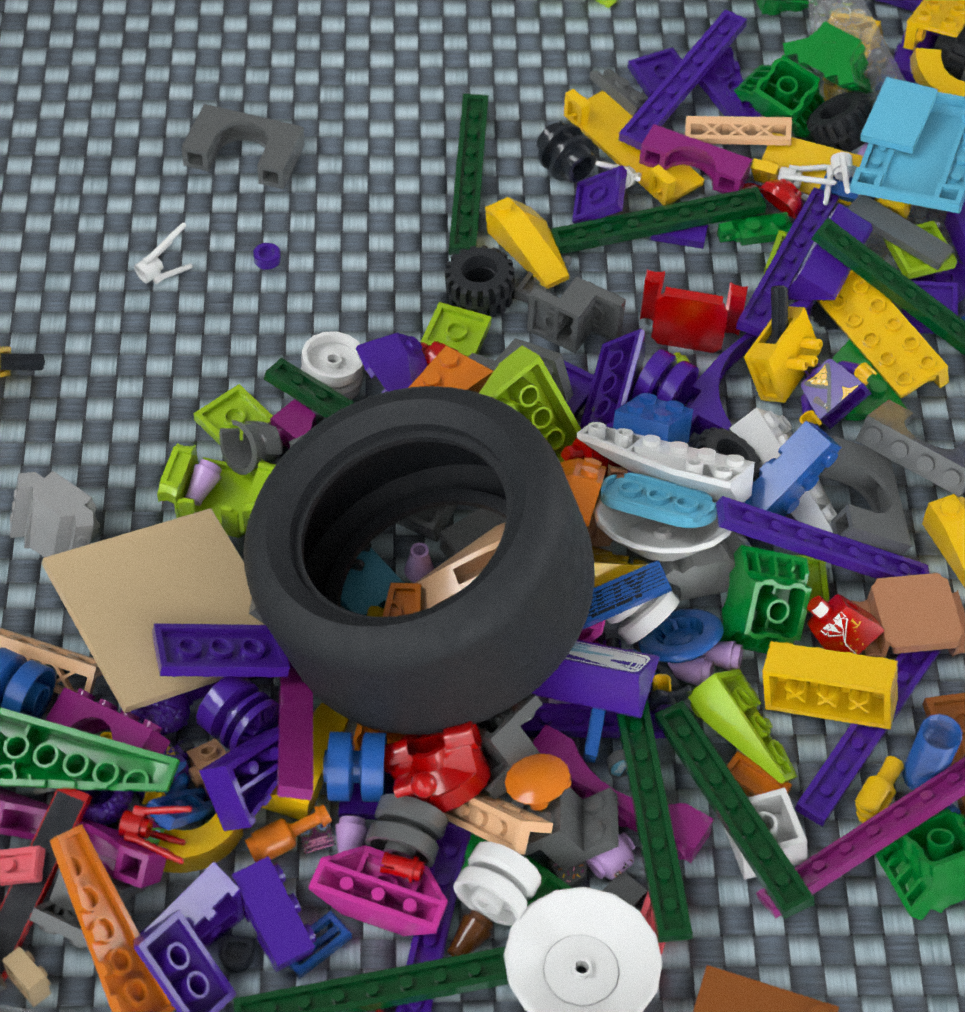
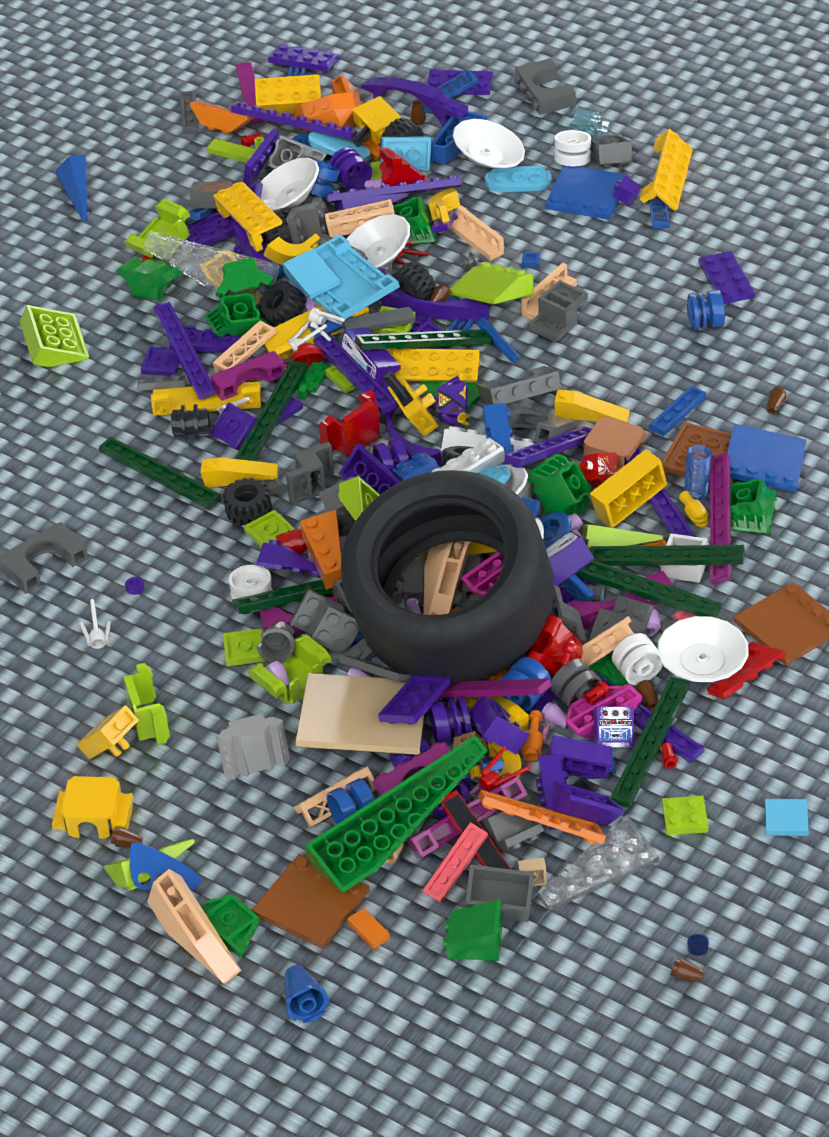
camera: 50 degrees left, 10 degrees down
orange dish [505,754,572,811] -> none
none -> lime piece [123,663,170,745]
none -> tile [594,707,634,748]

